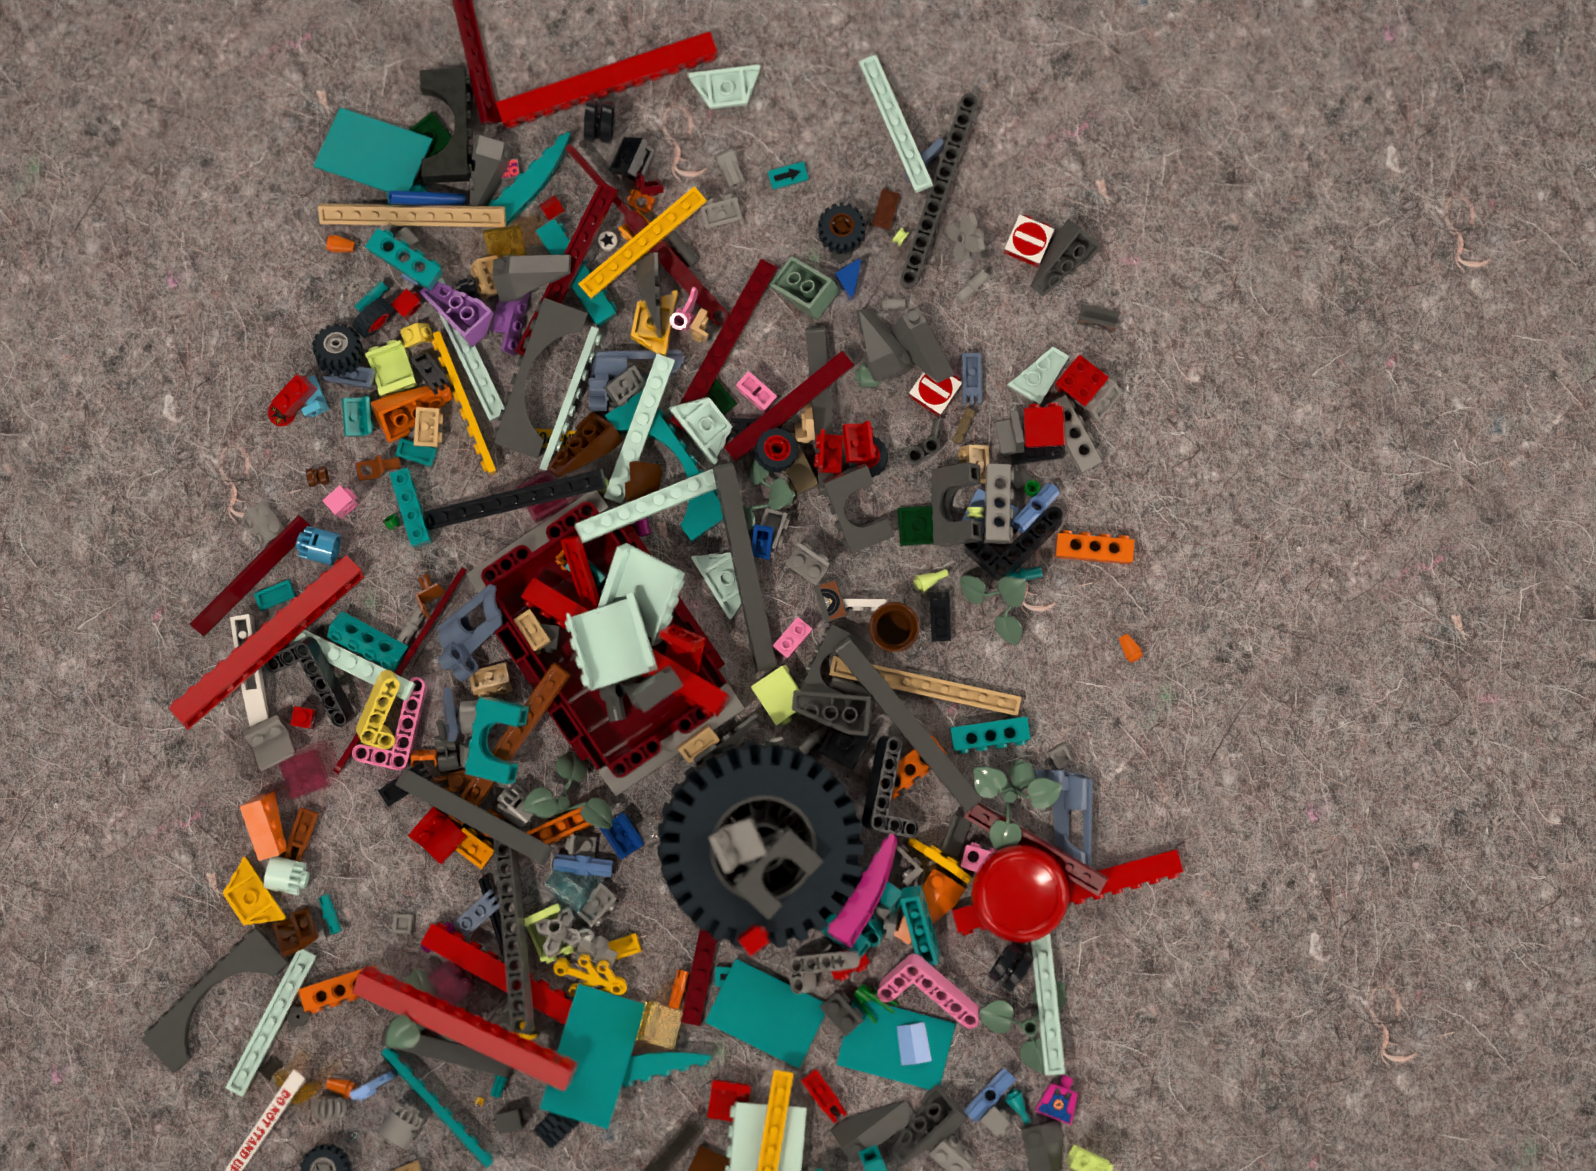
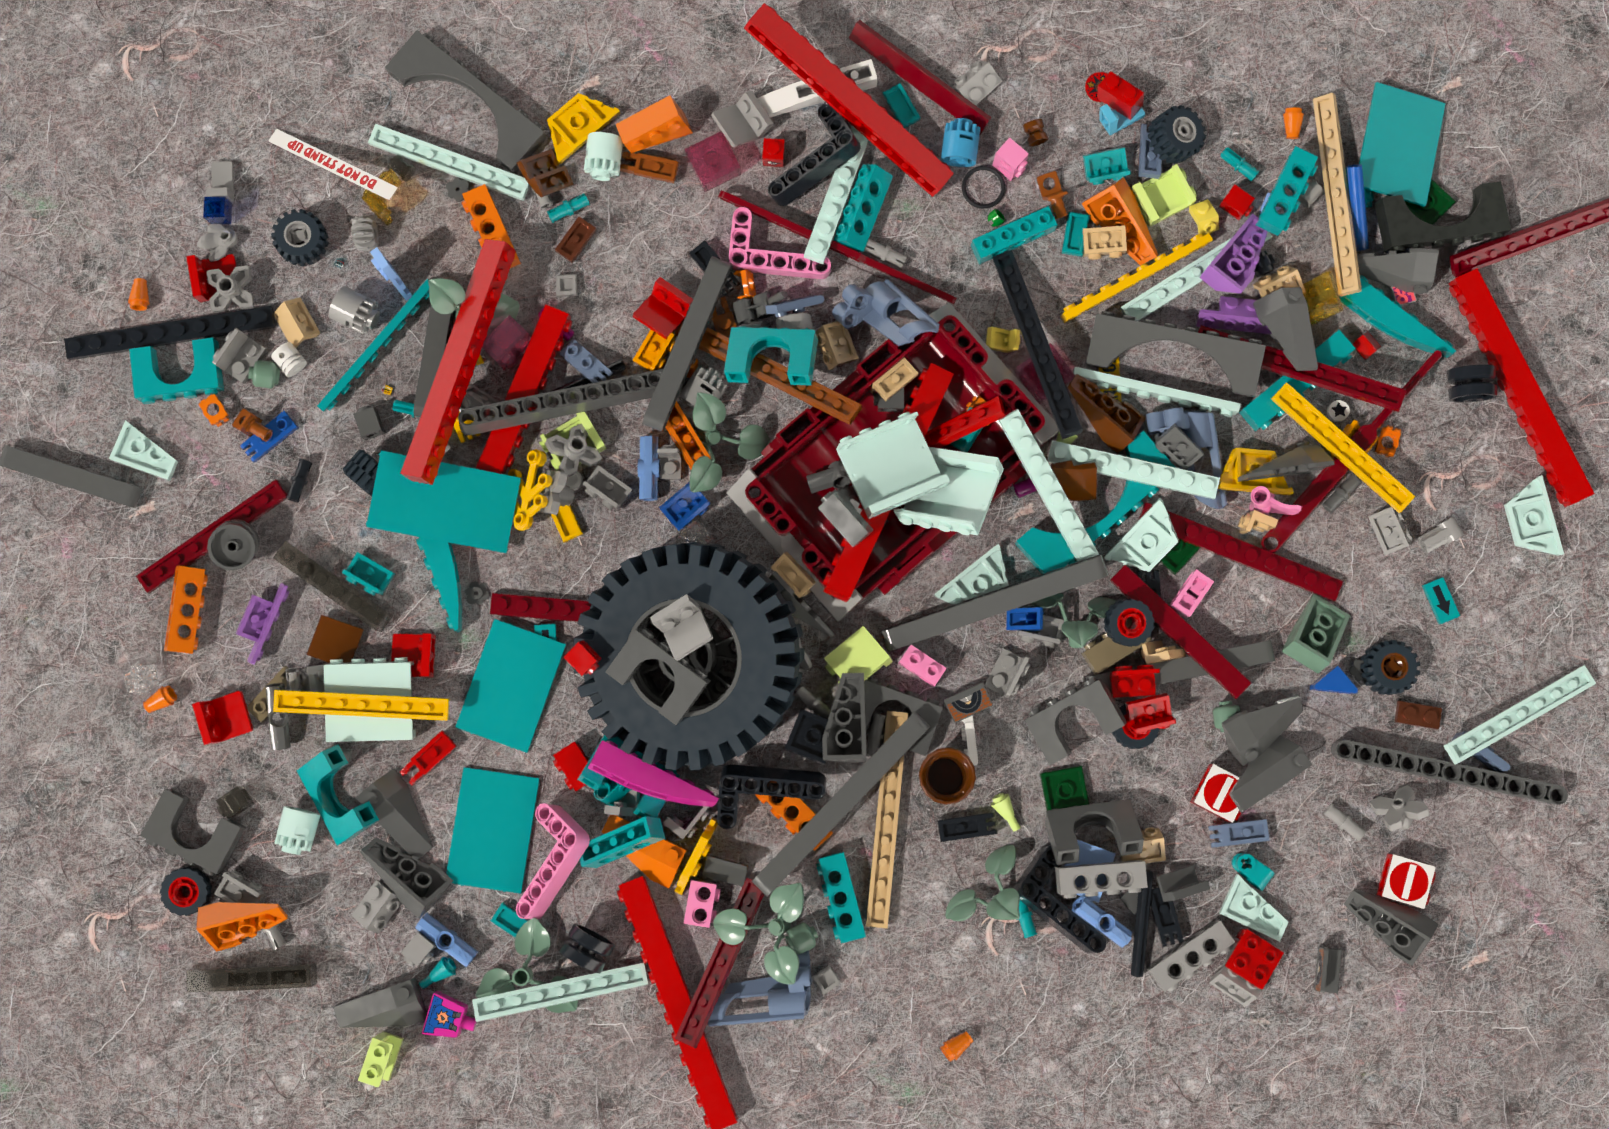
camera: 85 degrees right, 0 degrees up
orange cone [326,1078,357,1099] -> none
black wheel [352,298,394,338] -> none
light yellow beam [356,670,400,749] -> none
black hinge [410,350,452,395] -> none
dark orange bracket [415,574,445,619] -> none
clear light blue brick [544,870,591,913] -> none
black bracket [609,137,655,182] -> none
dark red bracket [634,171,664,196] -> none
clear yellow bracket [637,1001,683,1049] -> none
red bracket [659,624,706,674] -> none
orange axle [668,969,689,1009] -> none
light grey beam [788,951,860,994] -> none
dark grey bracket [820,992,864,1037] -> none
green plant [854,983,898,1024] -> none
light grey pin [881,296,905,312] -> none
yellowish green bush [892,228,910,247] -> none
light blue slope [897,1022,932,1066] -> none
dark grey beam [906,418,941,466] -> none
dark tan axle [952,408,975,445] -> none
yellowish green bush [967,507,984,519] -> none
red piece [971,845,1069,943] -> none
red piece [1024,403,1066,448] -> none
green hinge [1025,480,1040,497] -> none
orange brick [1054,530,1134,564] -> none
none -> teal bracket [342,552,395,596]
none -> teal tile [490,902,529,938]
none -> copper plate [555,216,597,263]
none -> black tyre [962,166,1005,209]
none -> light yellow bracket [986,327,1020,353]
none -> black axle [1130,870,1153,977]
none -> teal piece [1232,853,1275,891]

